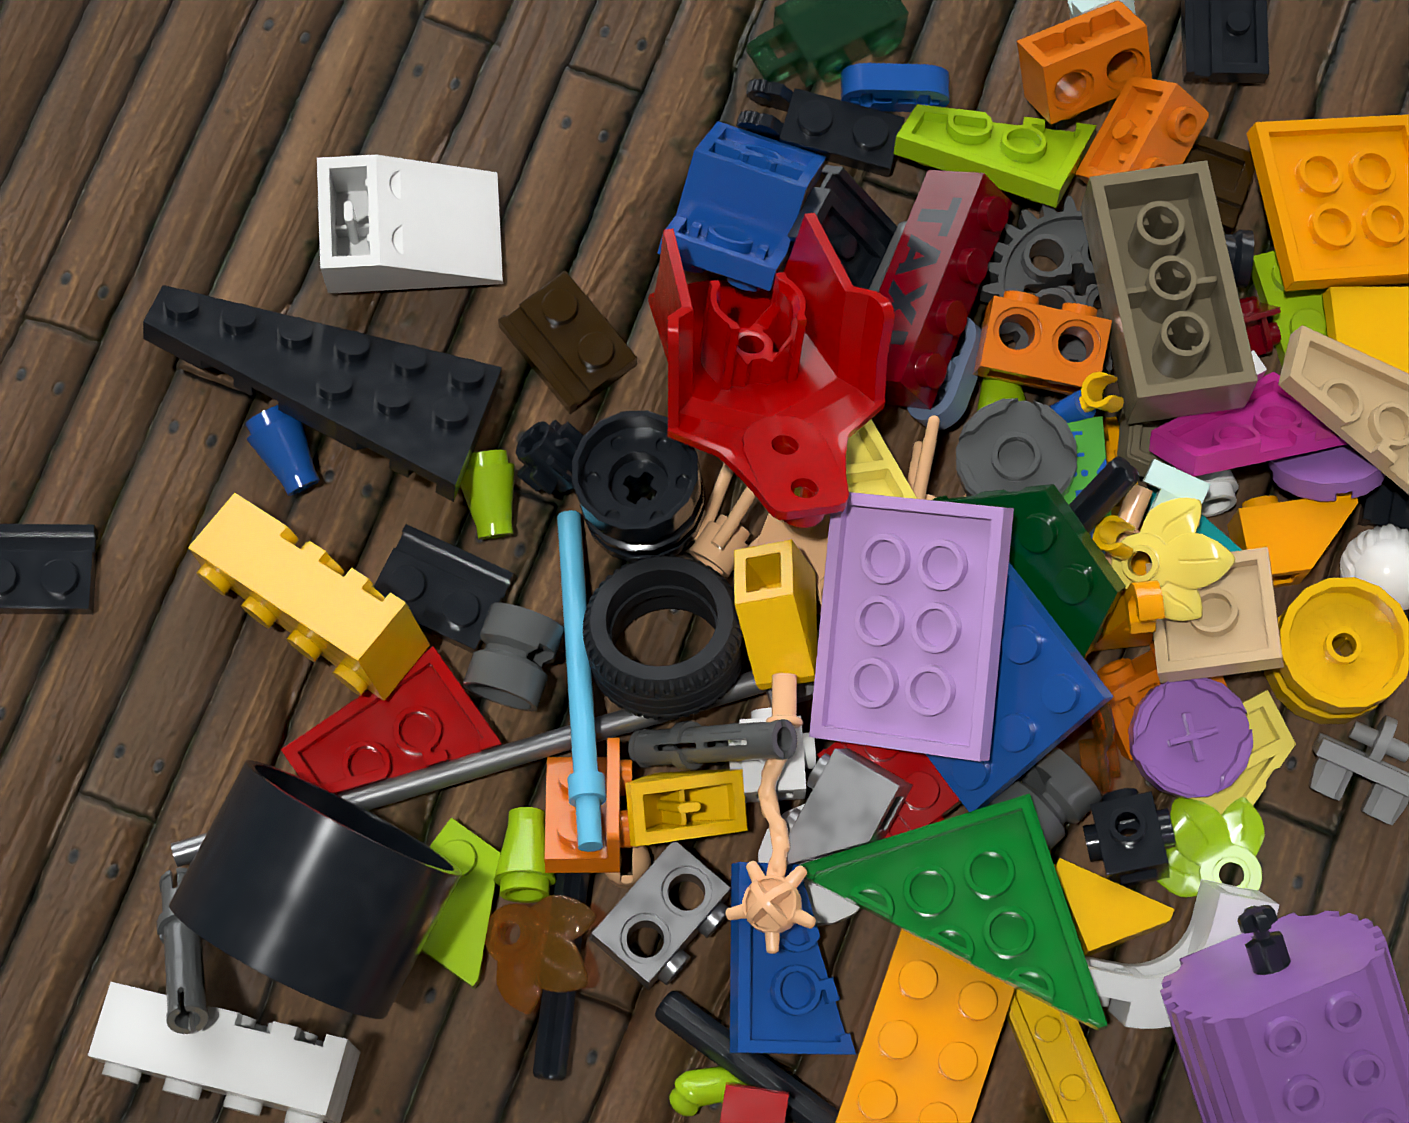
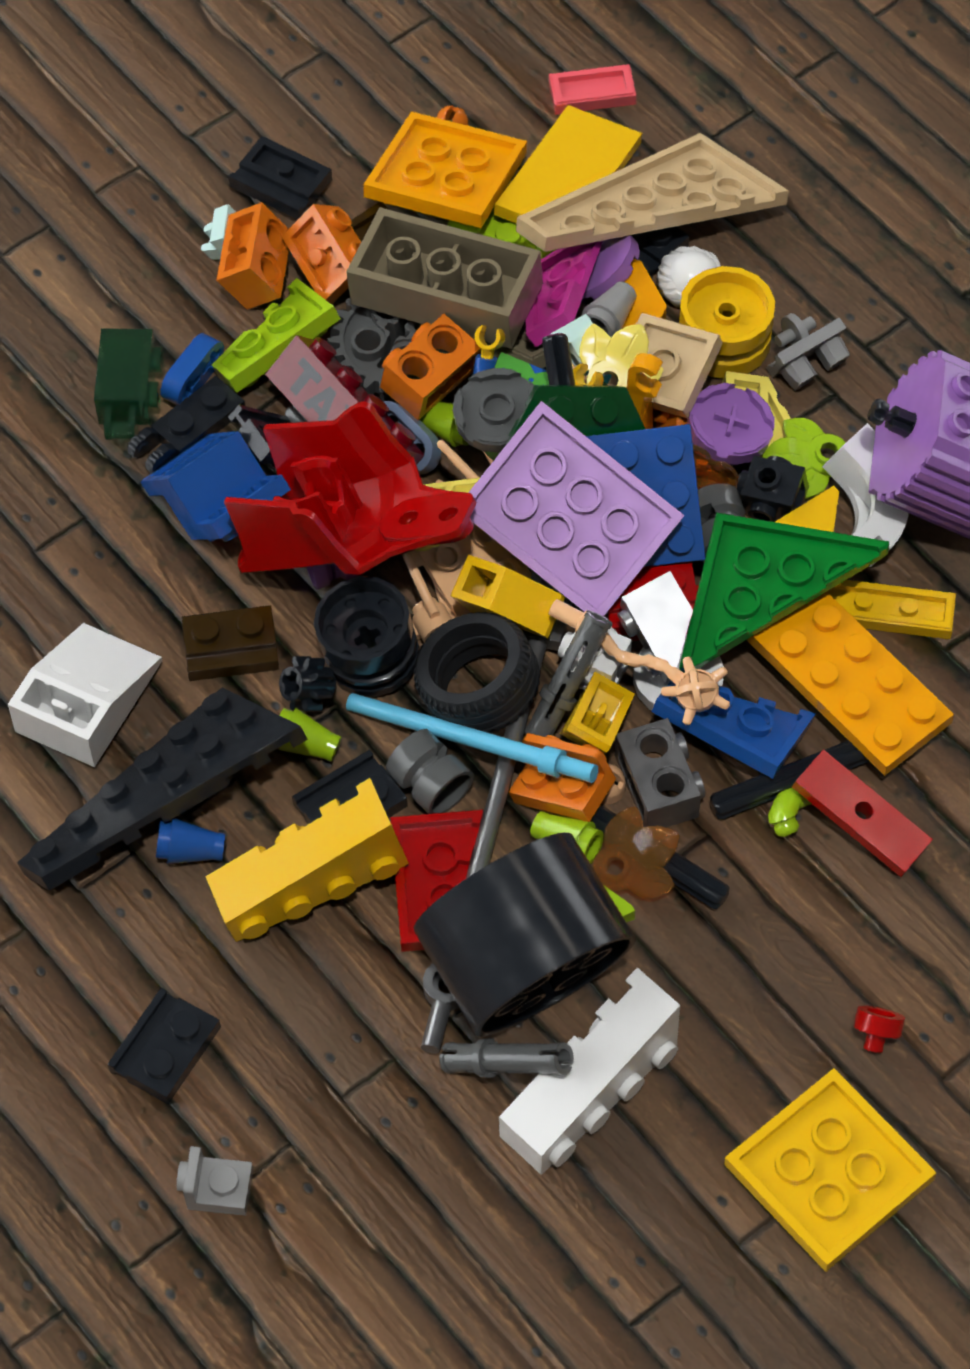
camera: 55 degrees left, 15 degrees down
none -> light grey cone [582,282,637,337]

